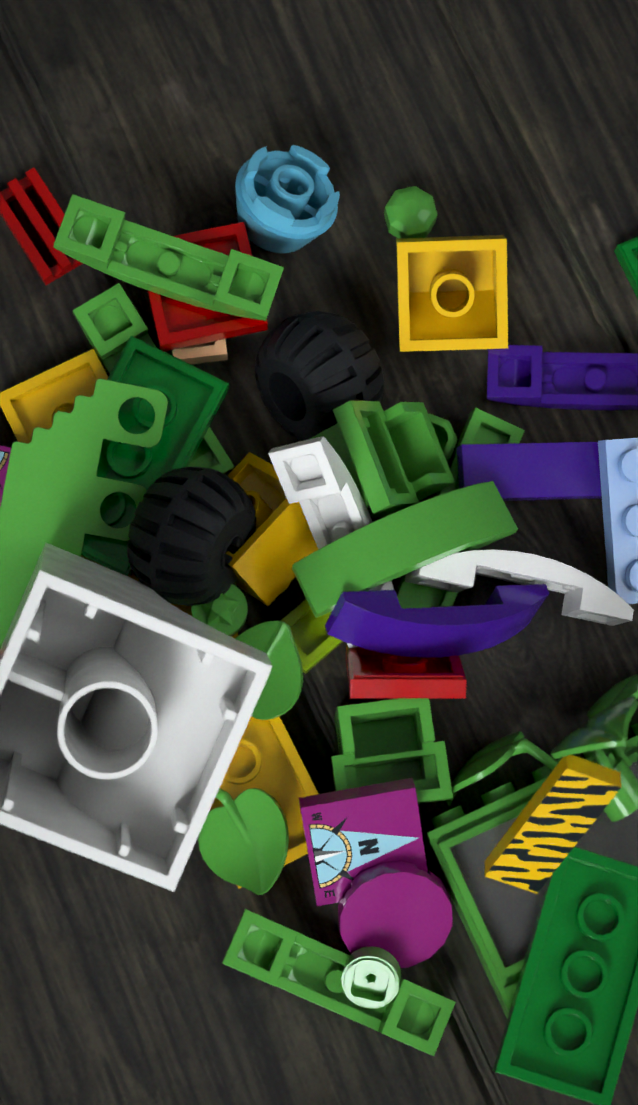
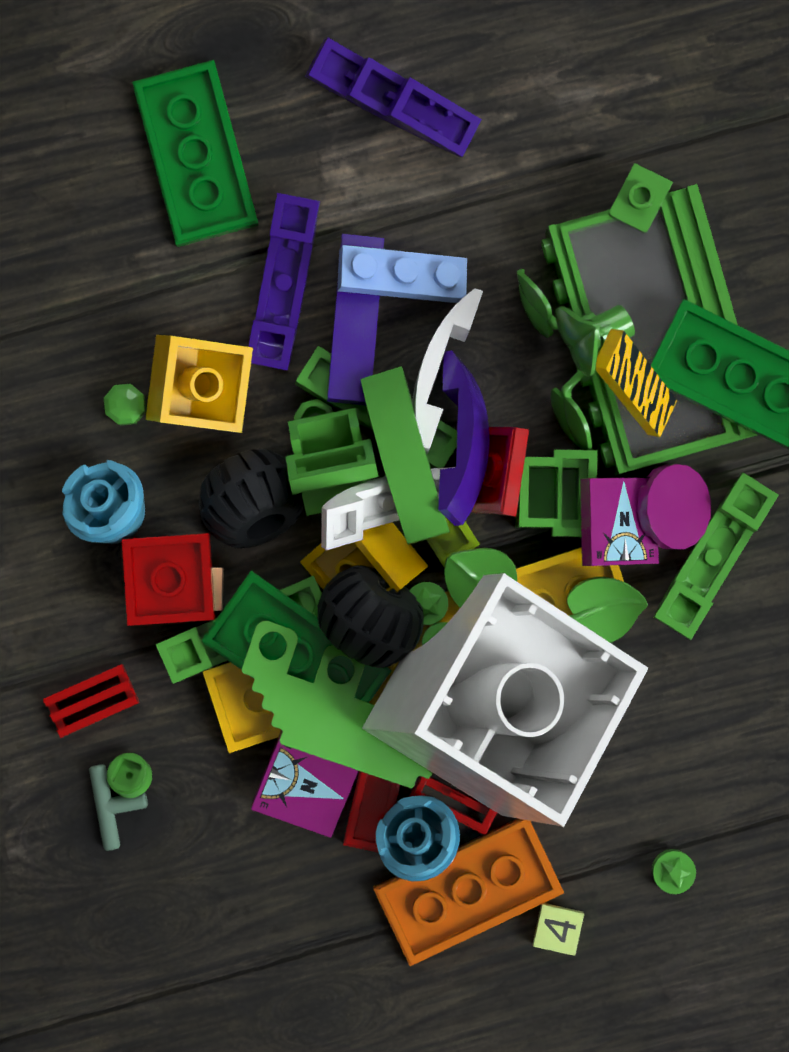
camera: 75 degrees left, 10 degrees up
bright green slope [54,194,284,321] -> none
tile [342,947,401,1008] -> none

